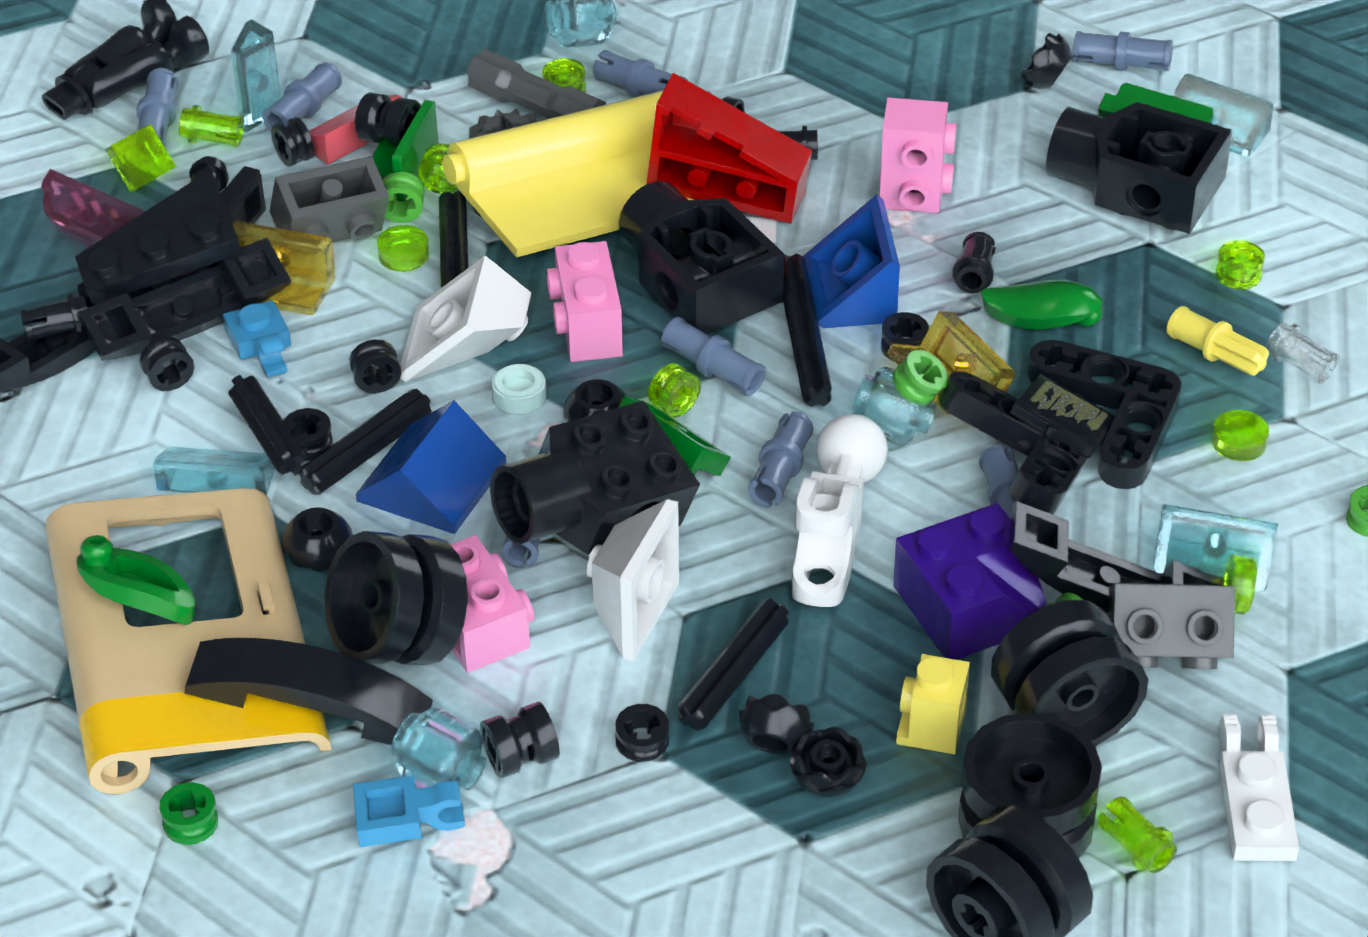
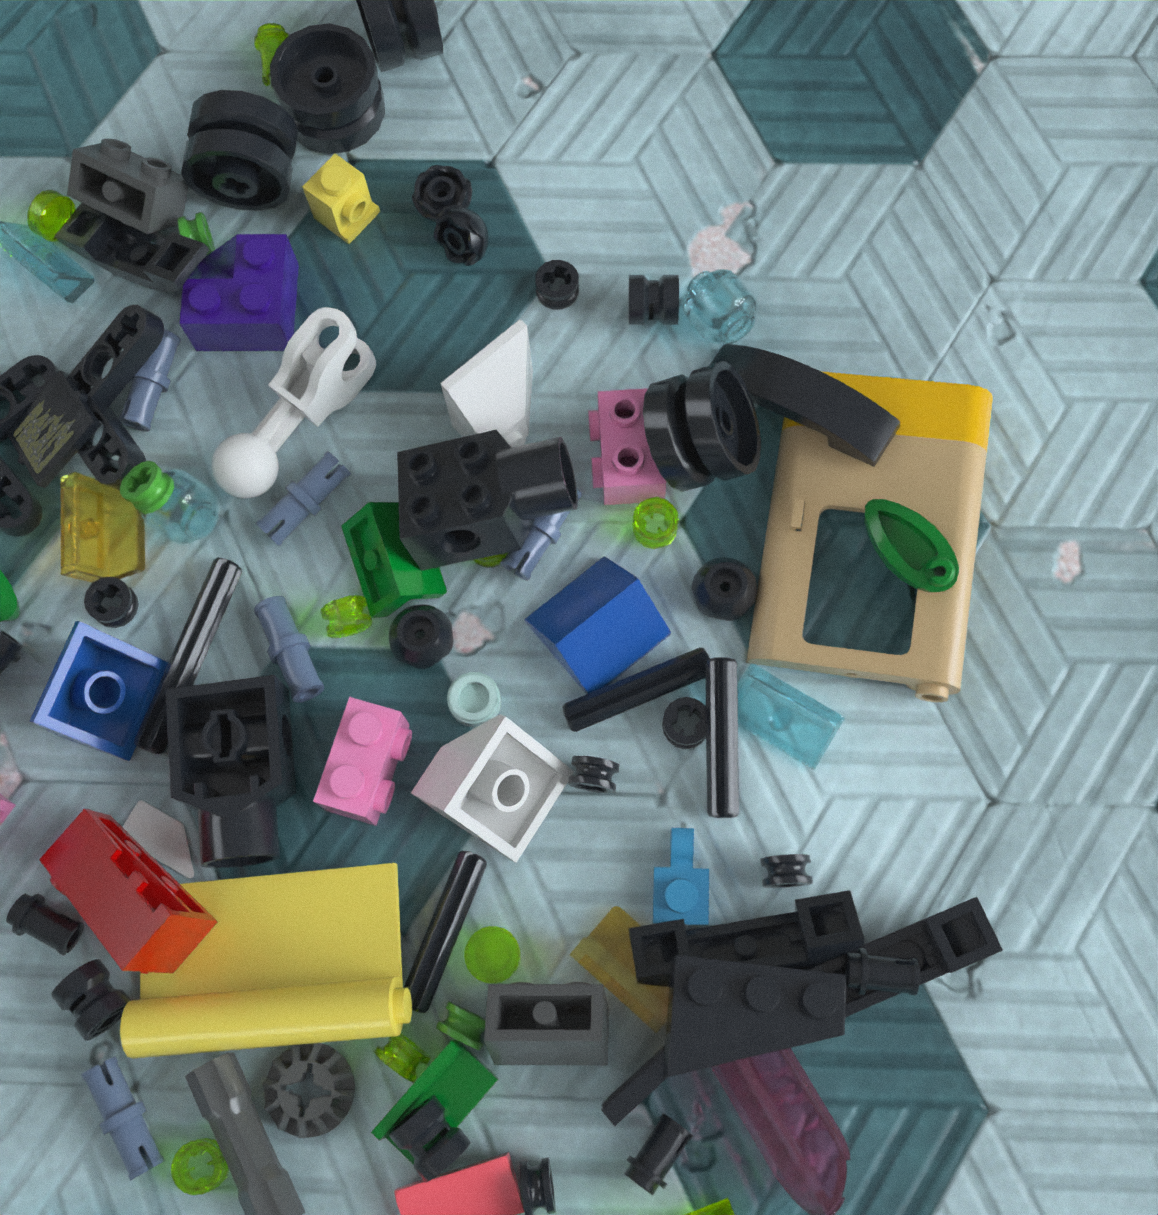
camera: 150 degrees left, 30 degrees up
green bush [159,782,218,845] -> none
dark azure plate [353,775,465,847] -> none
black axle [678,598,789,730] -> none
white hinge [1219,714,1299,861] -> none

